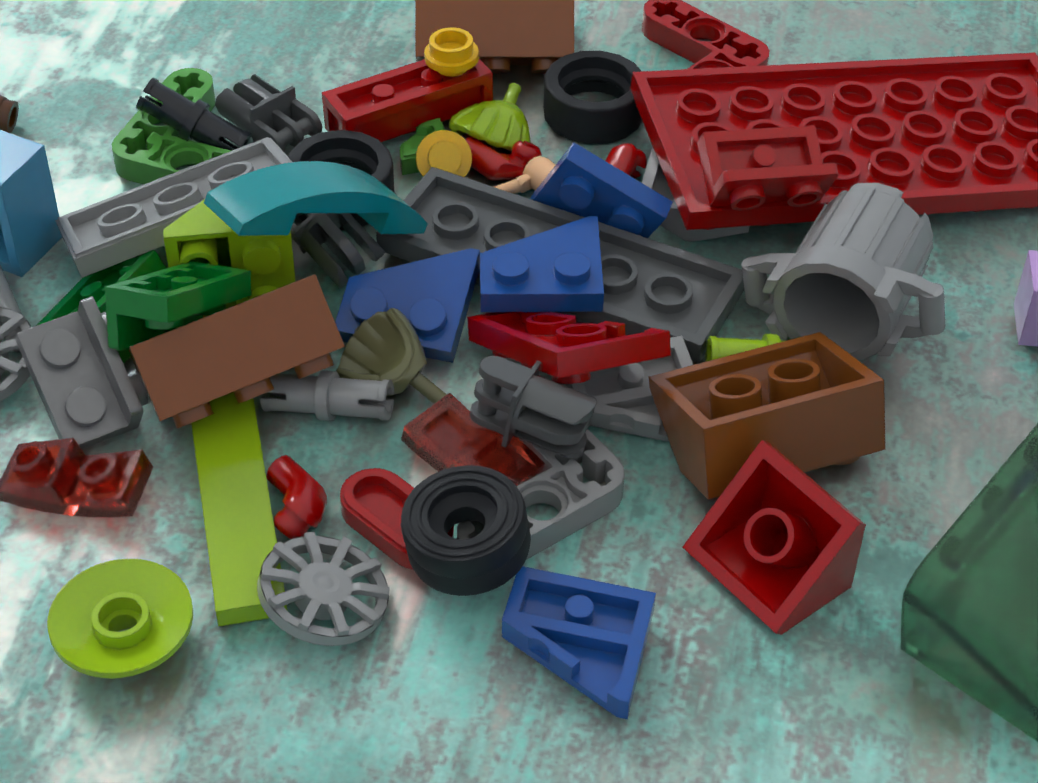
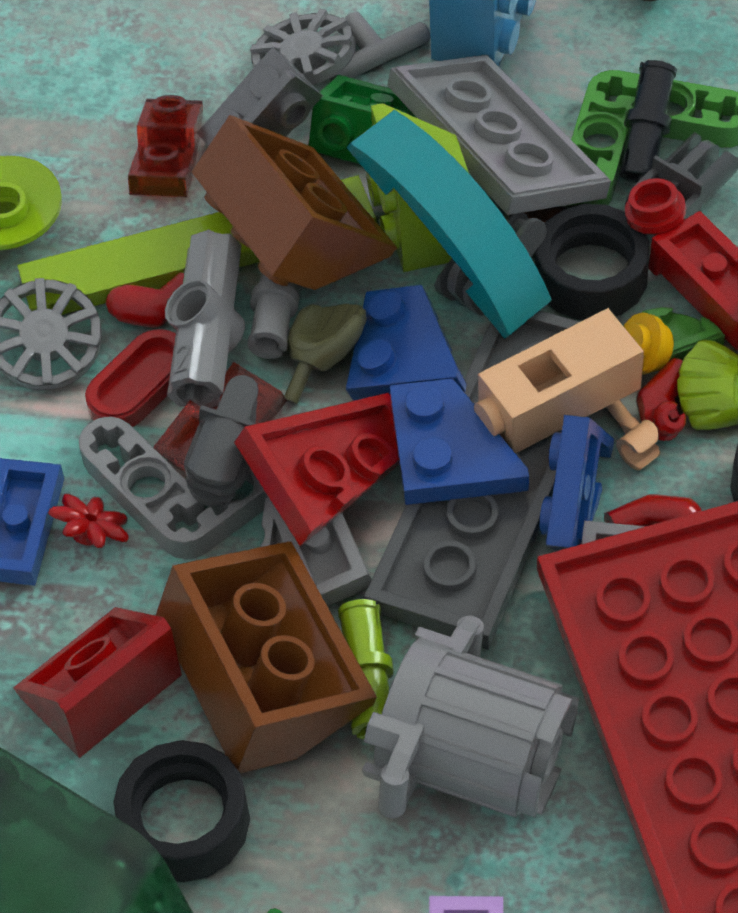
camera: 90 degrees right, 10 degrees up
green bracket [105,261,252,351] -> none
black tyre [401,465,531,596] -> none
red bracket [697,125,839,211] -> none
none -> red plant [48,494,129,548]
none -> black tyre [113,740,250,883]
none -> light grey piece [165,229,245,410]
none -> light nougat brick [474,308,644,454]
none -> red plate [625,178,686,234]

